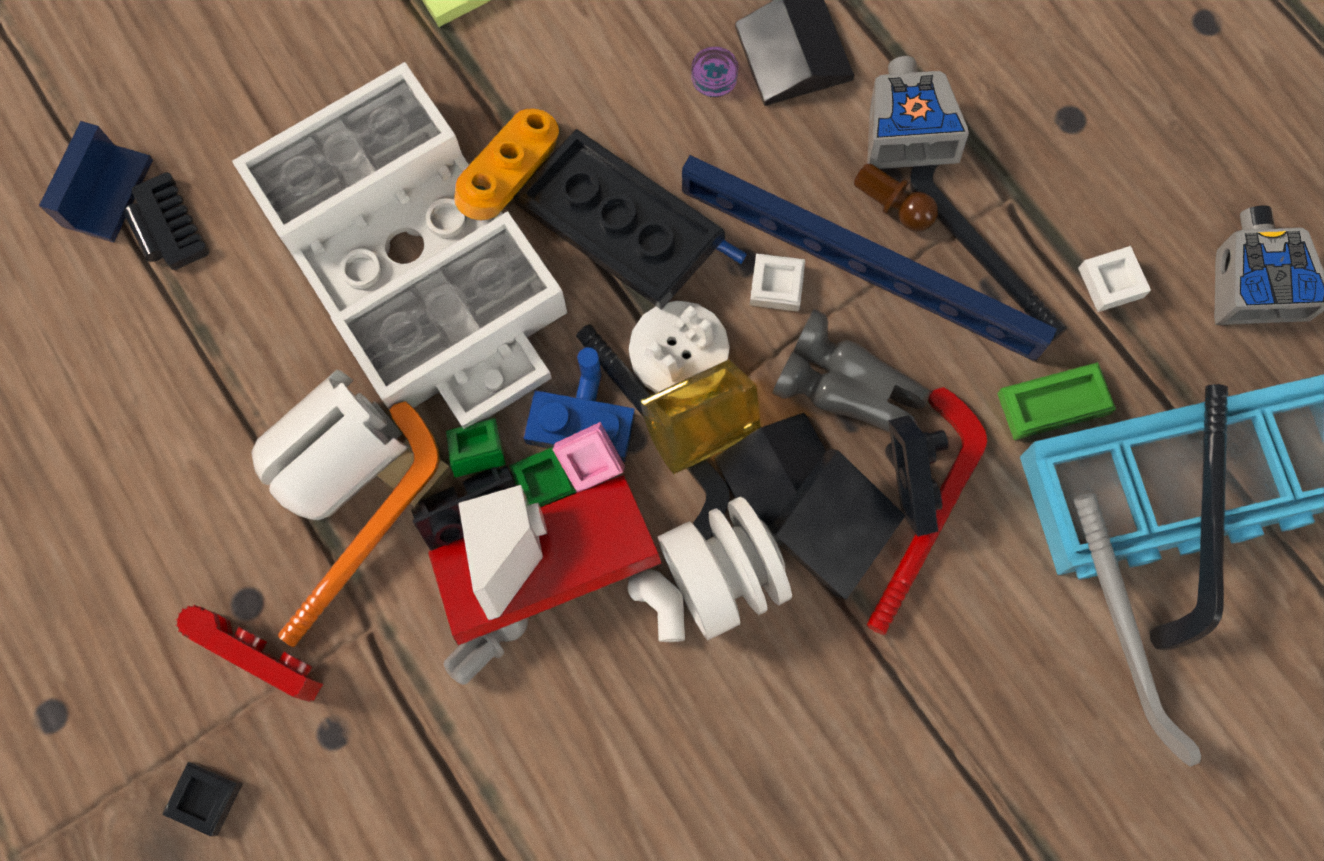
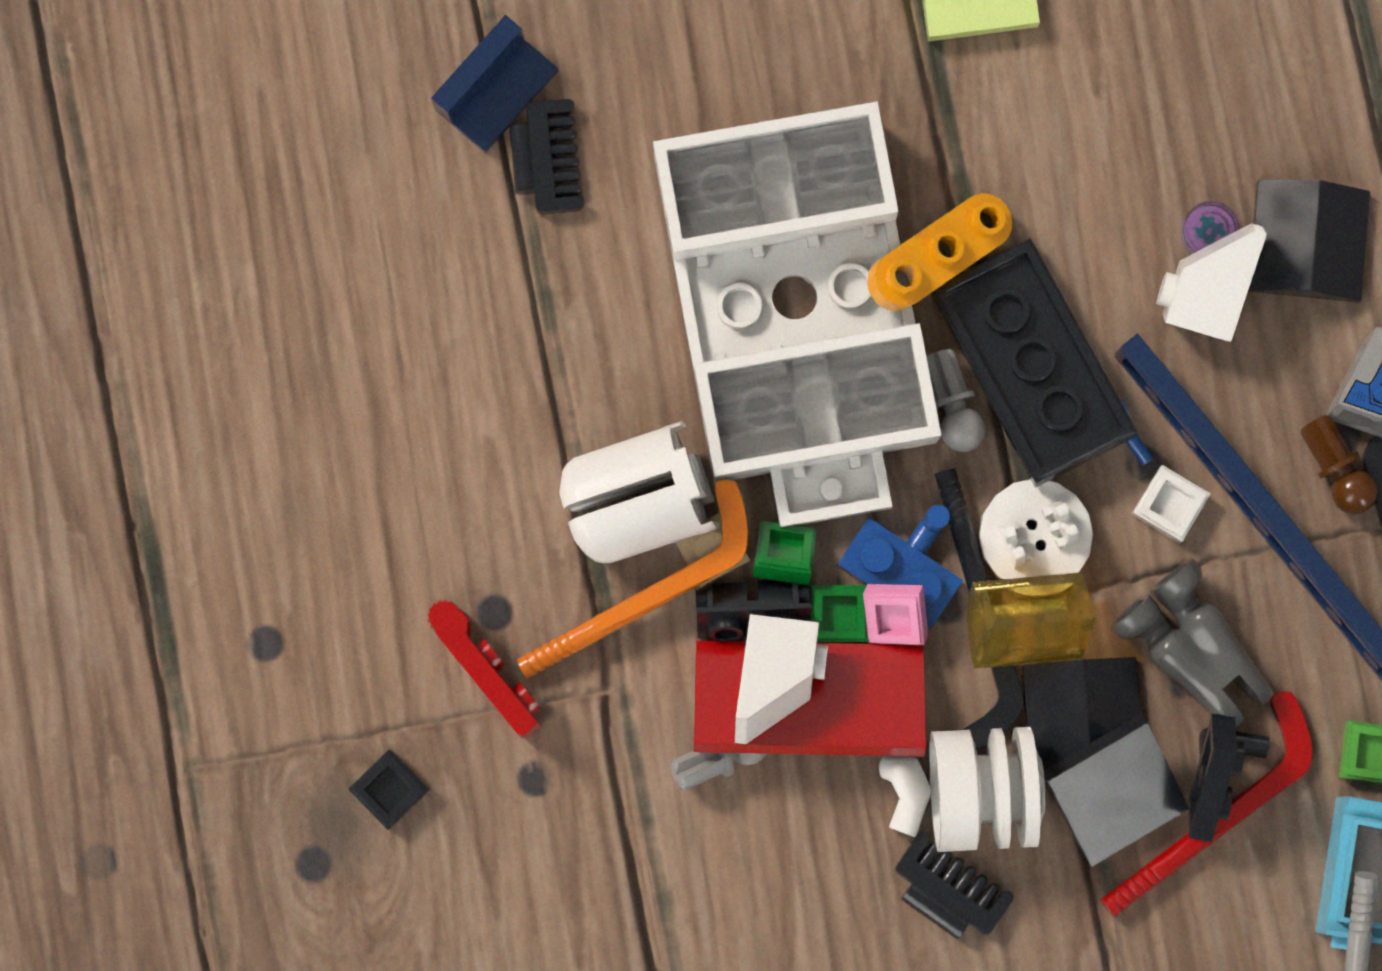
camera: 20 degrees right, 10 degrees up
none -> black piece [894,832,1013,939]
none -> light grey axle [926,349,986,452]
none -> white slope [1156,223,1267,342]

